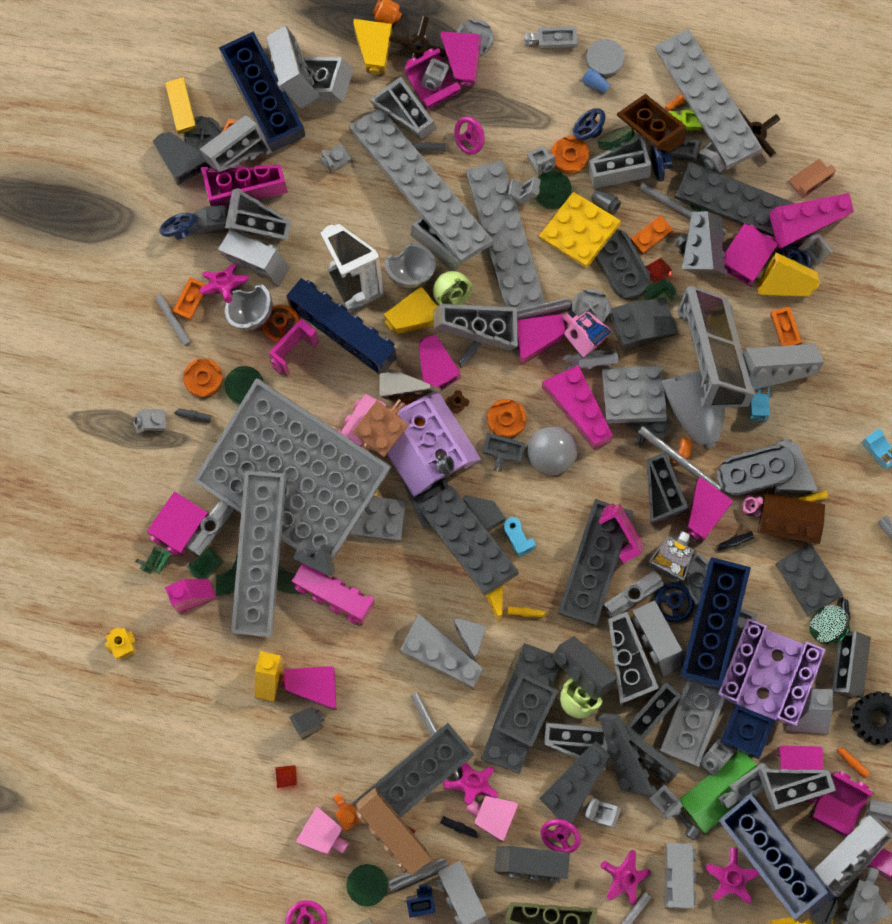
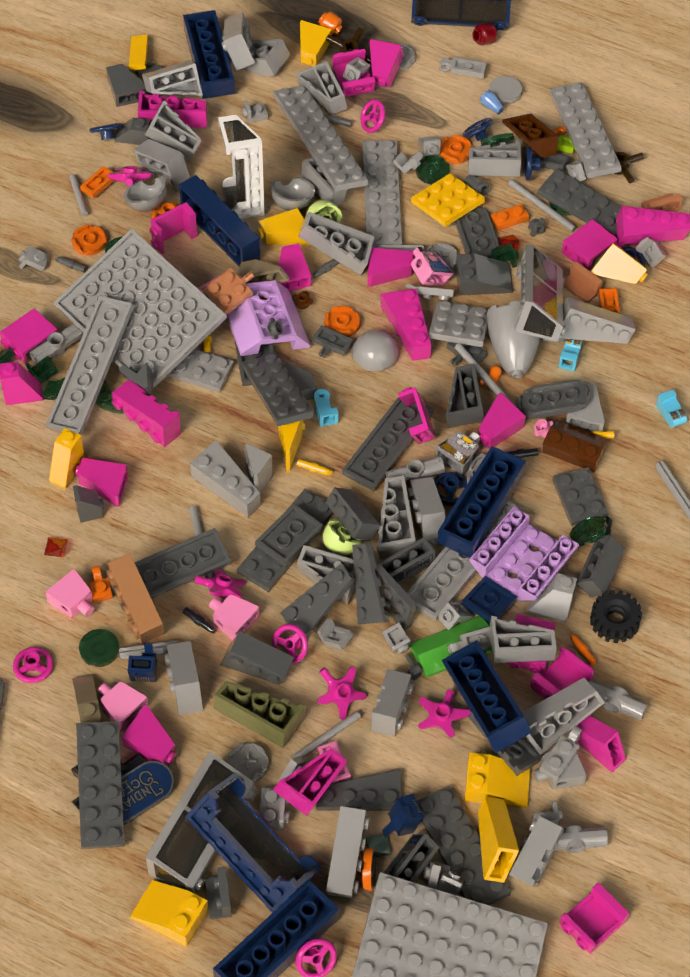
camera: 10 degrees right, 20 degrees down
wedge [682,211,727,275] -> none
none -> nougat panel [563,261,603,303]

